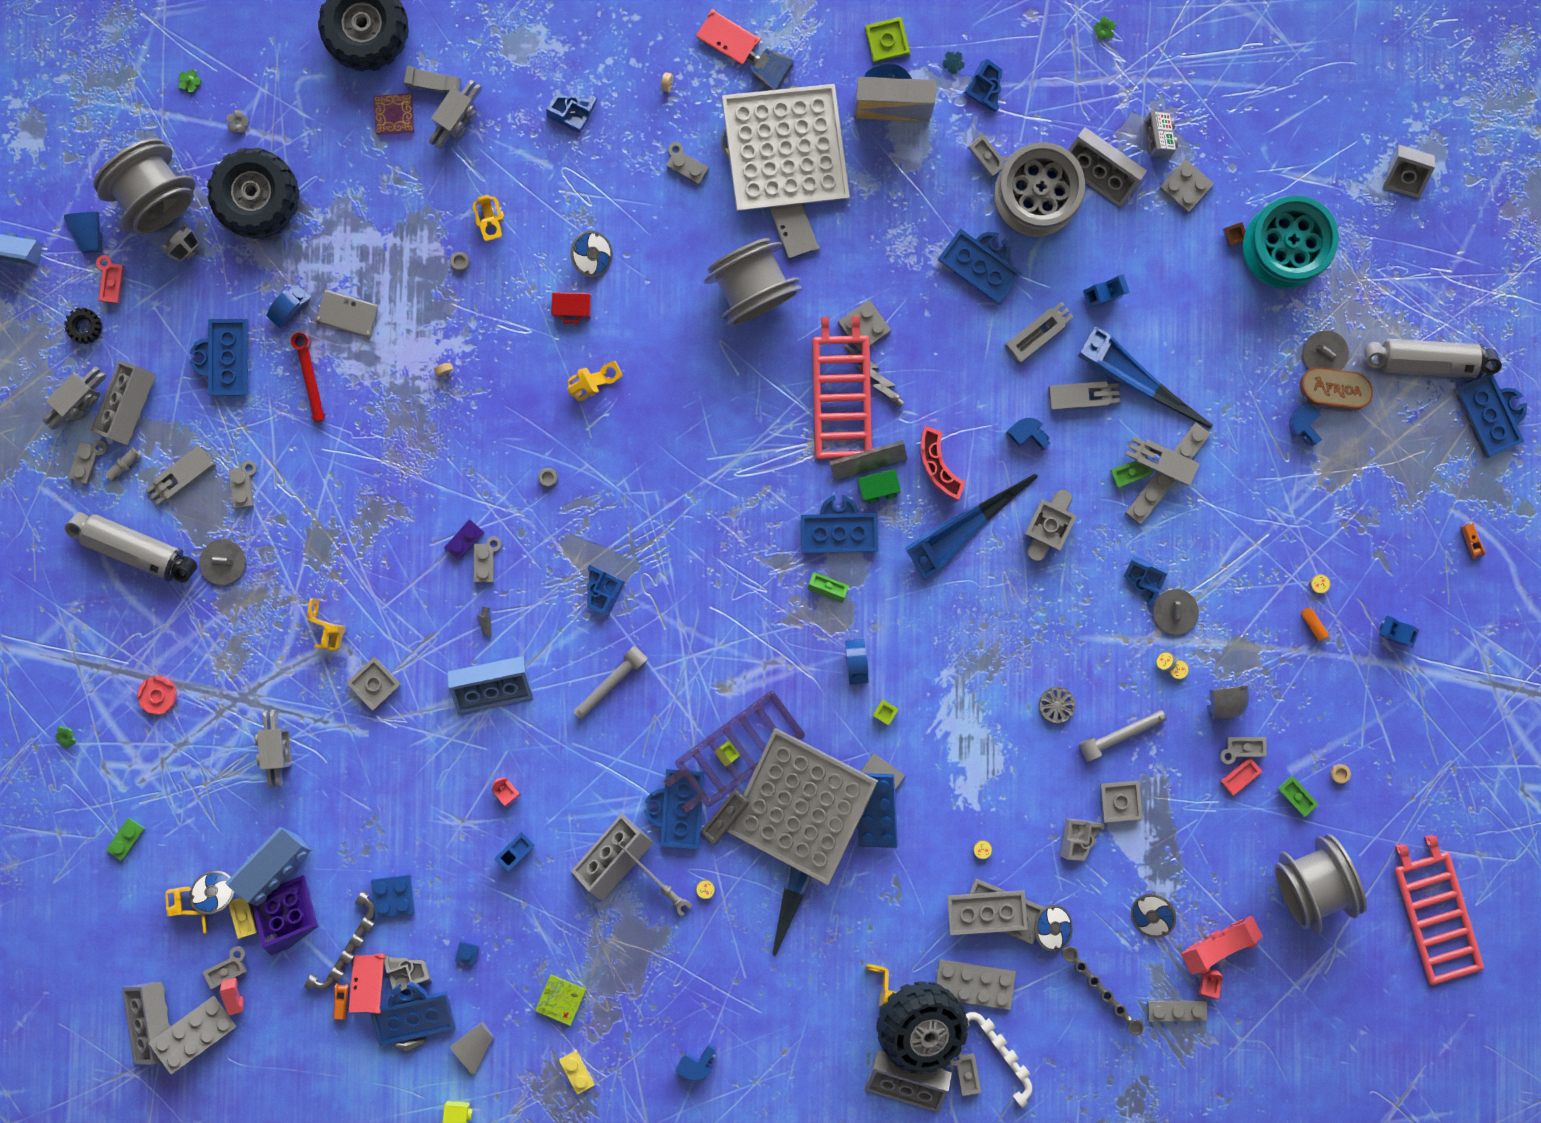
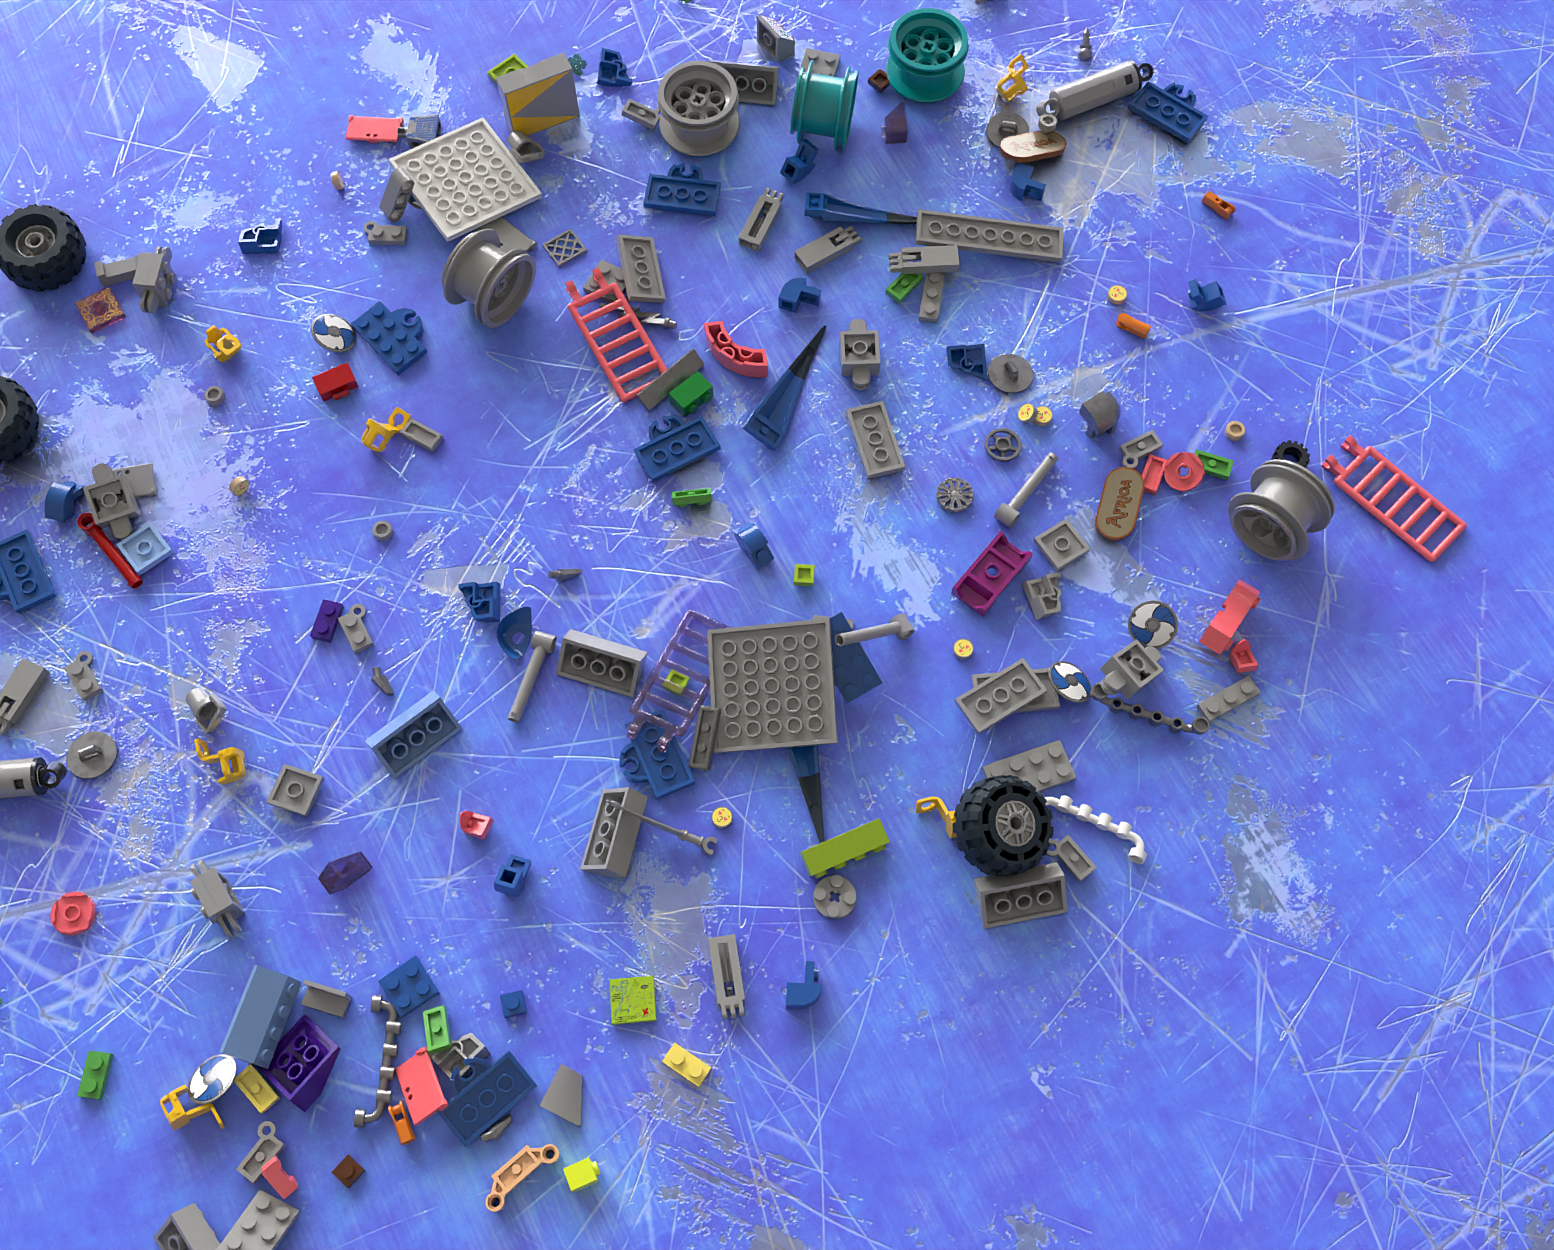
camera: 25 degrees left, 20 degrees down
none -> light grey brick [83,463,141,540]
none -> light blue plate [116,522,174,575]
none -> light grey piece [186,687,226,733]
none -> light grey panel [301,980,352,1018]
none -> clear purple slope [318,851,373,894]
none -> reddish brown plate [331,1154,366,1189]
none -> blue plate [351,301,427,375]
none -> light grey beam [379,168,415,222]
none -> light grey tile [400,418,444,453]
none -> bright green plate [423,1005,452,1055]
none -> light nougat plate [485,1144,560,1212]
none -> blue piece [496,607,532,660]
none -> light grey piece [508,130,544,163]
none -> light grey window [542,229,587,267]
none -> flat silver bar [548,569,582,581]
none -> light grey slope [556,629,648,697]
none -> light grey plate [616,234,666,303]
none -> light grey hinge [708,934,745,1019]
none -> teal wheel [790,60,859,151]
none -> lime brick [799,818,890,878]
none -> light grey plate [813,875,857,920]
none -> light grey piece [835,613,915,647]
none -> light grey plate [846,401,905,479]
none -> clear purple slope [881,102,908,144]
none -> light grey plate [915,209,1063,263]
none -> magenta piece [951,531,1033,617]
none -> flat silver wheel [984,428,1021,462]
none -> yellow piece [994,54,1029,102]
none -> light grey tile [1038,114,1057,134]
none -> flat silver bar [1078,28,1092,61]
none -> dark tan tile [1095,467,1145,541]
none -> light grey brick [1100,639,1164,700]
none -> coral plate [1164,452,1205,492]
none -> black tyre [1271,440,1310,468]

